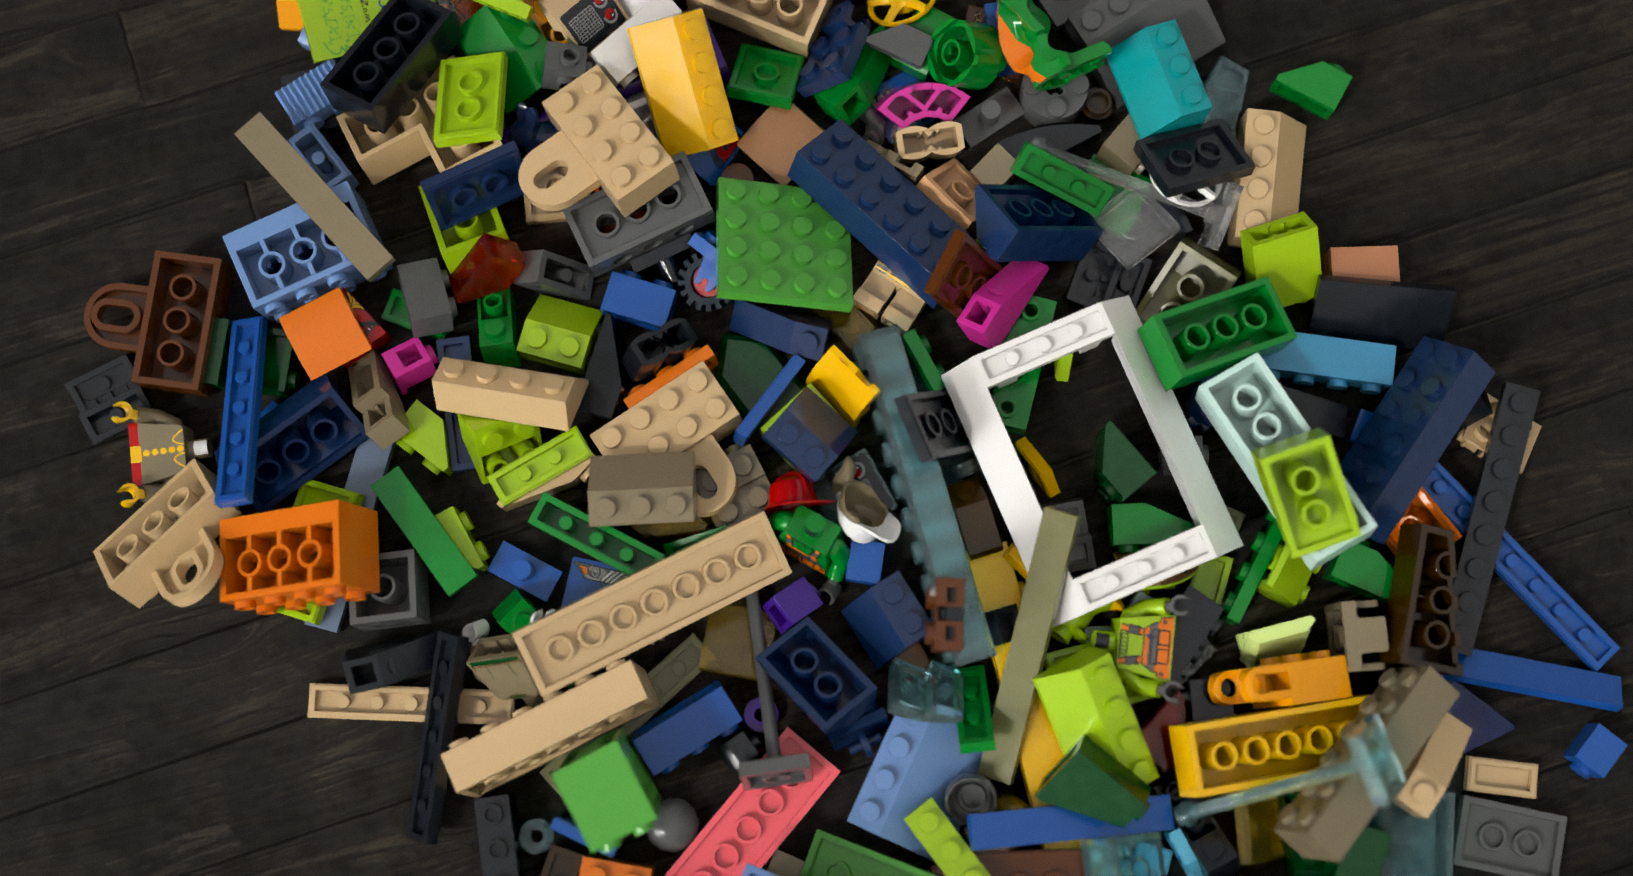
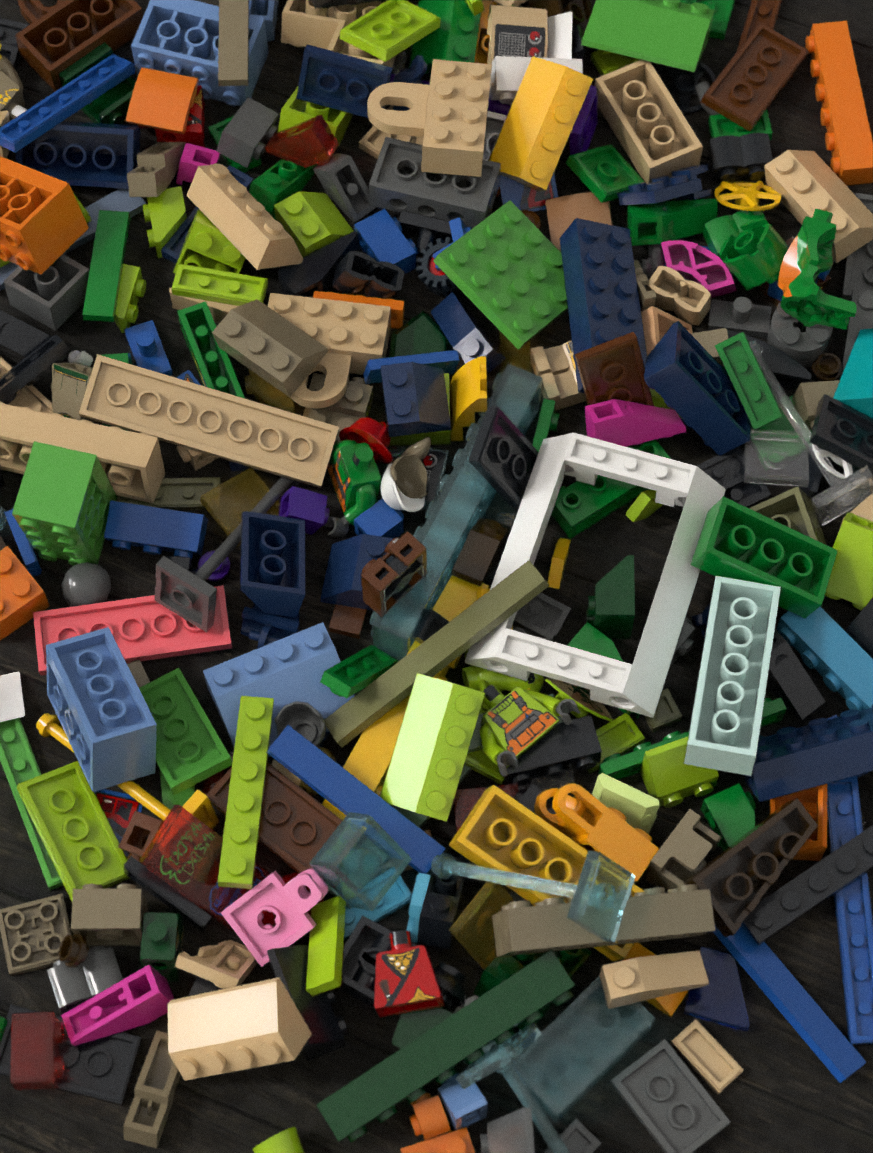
camera: 40 degrees right, 15 degrees down
dark grey brick [541,41,592,91] -> none
dark grey tile [865,23,933,69] -> none
clear light blue slope [887,658,964,723] -> none
dark green slope [1035,734,1151,828] -> none
lime slope [1251,427,1362,559] -> none
blue brick [1562,723,1628,779] -> none

